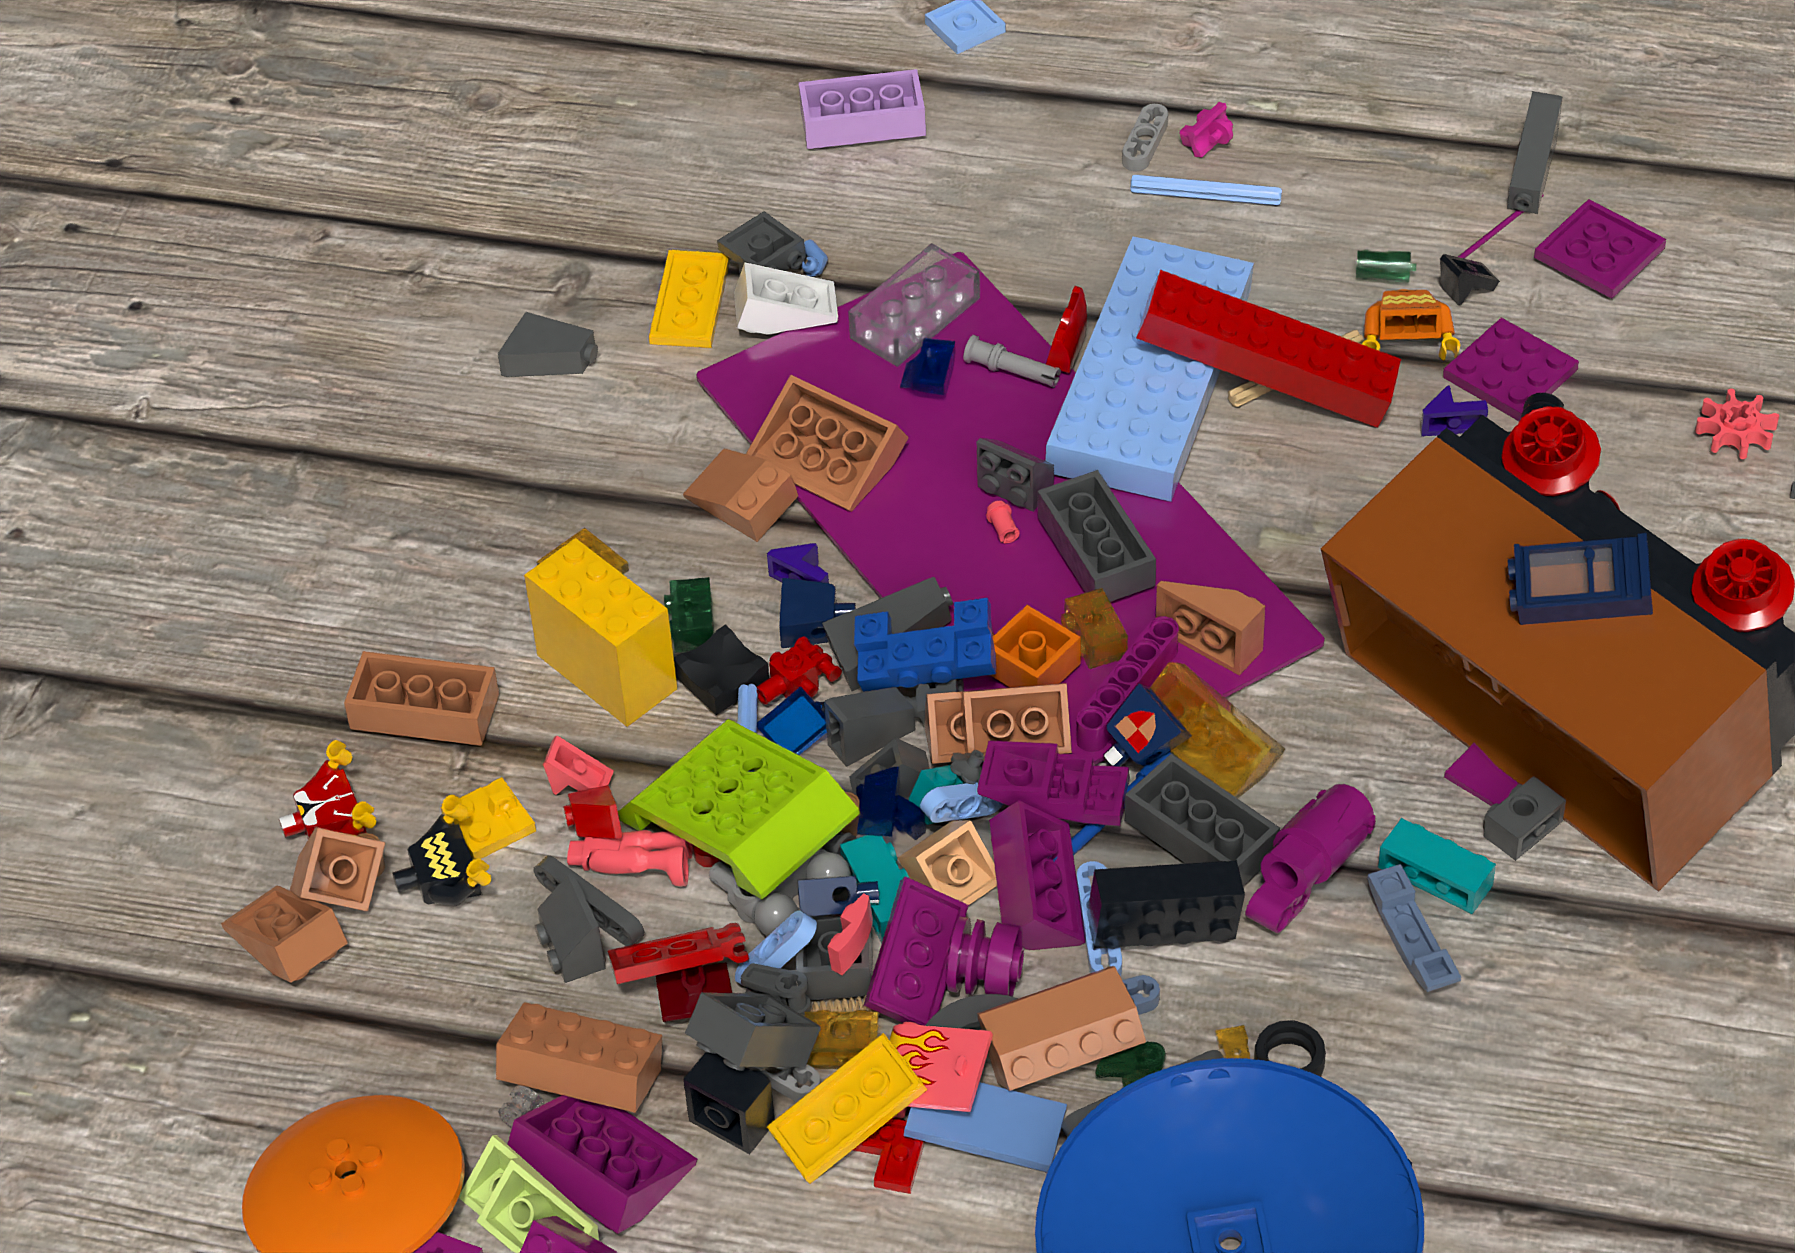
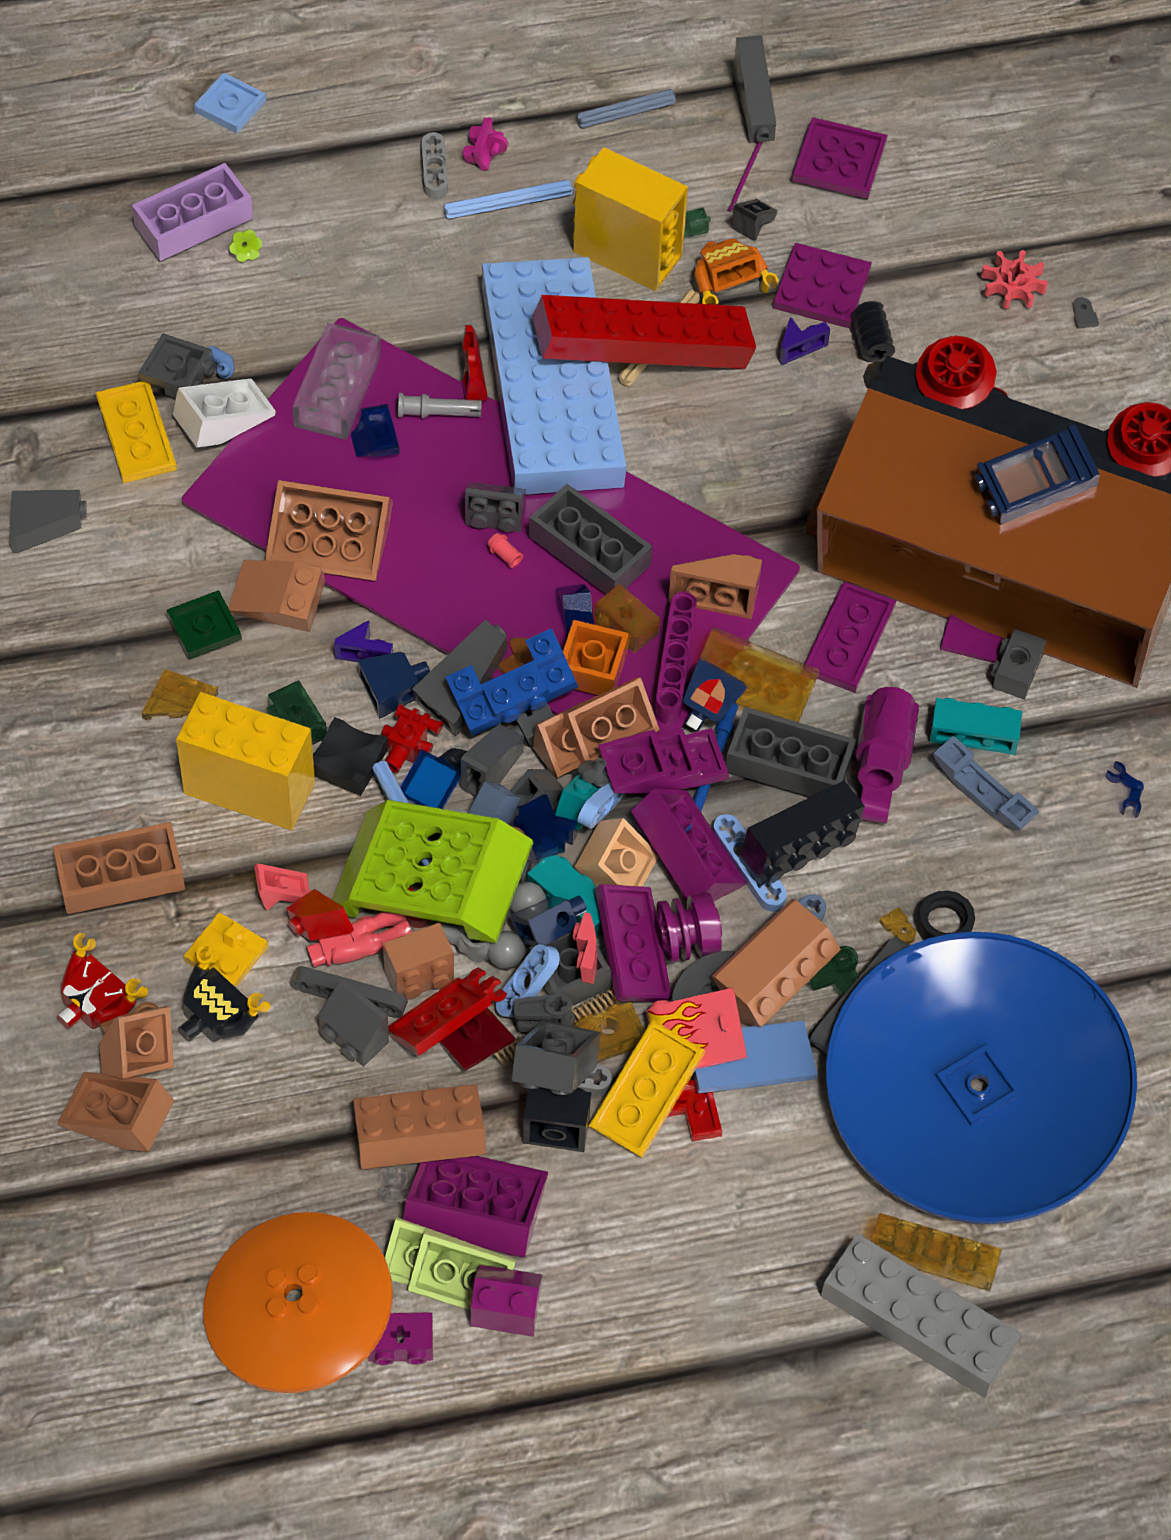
camera: 30 degrees left, 10 degrees up
none -> dark green plate [166,590,242,659]
none -> lime plant [229,229,262,262]
none -> nougat brick [383,923,454,999]
none -> sand blue brick [469,781,521,824]
none -> clear blue slope [556,584,594,638]
none -> yellow brick [572,147,688,291]
none -> sand blue axle [577,89,675,128]
none -> magenta tile [802,581,896,693]
none -> clear blue arm [1106,761,1144,818]

